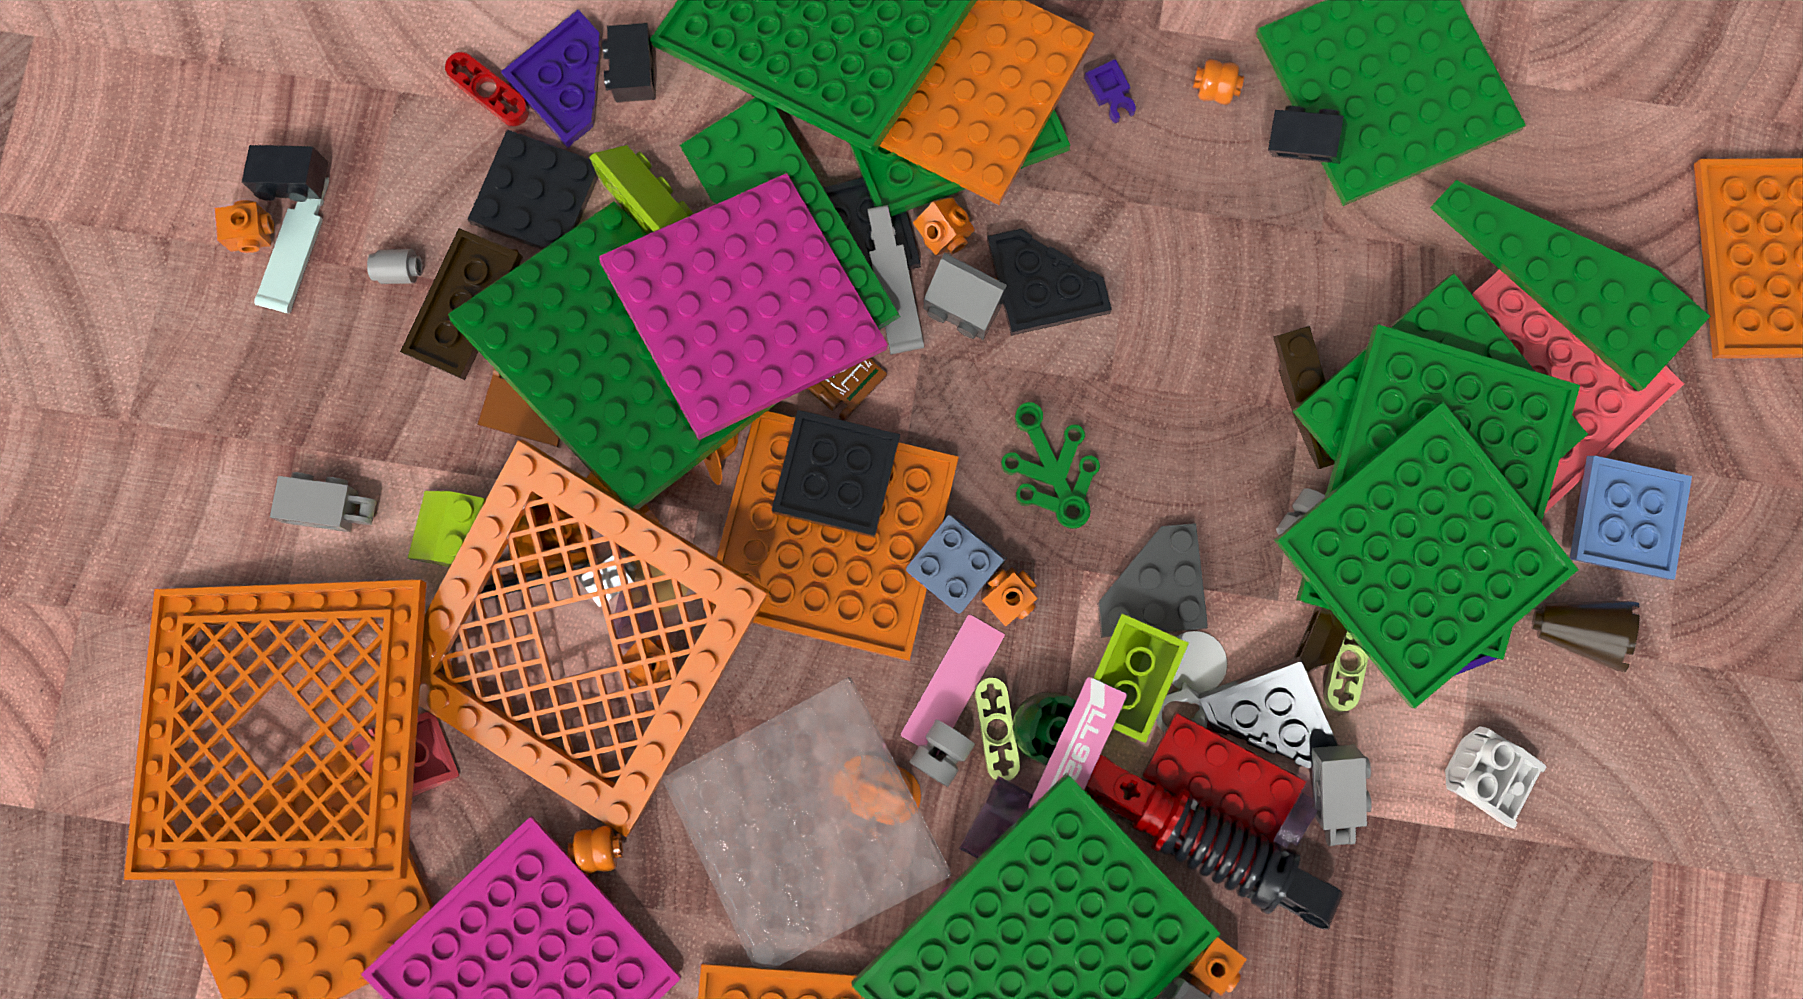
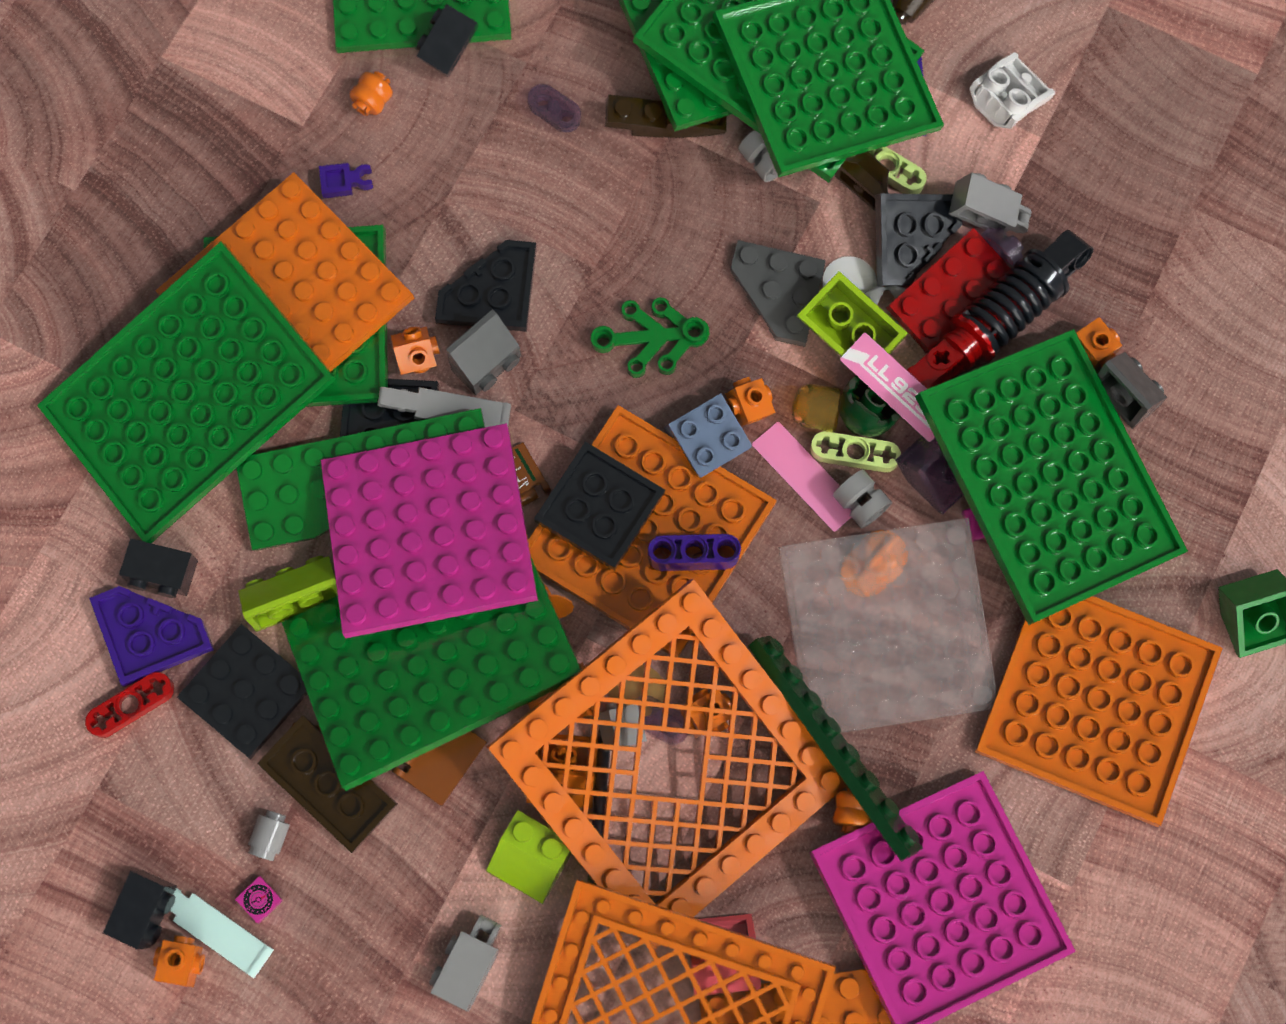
camera: 70 degrees left, 5 degrees down
none -> dark pink tile [235,876,283,924]
none -> clear purple plate [528,84,581,132]
none -> dark purple beam [648,534,741,571]
none -> dark green plate [748,636,923,862]
none -> clear yellow helmet [792,384,841,433]

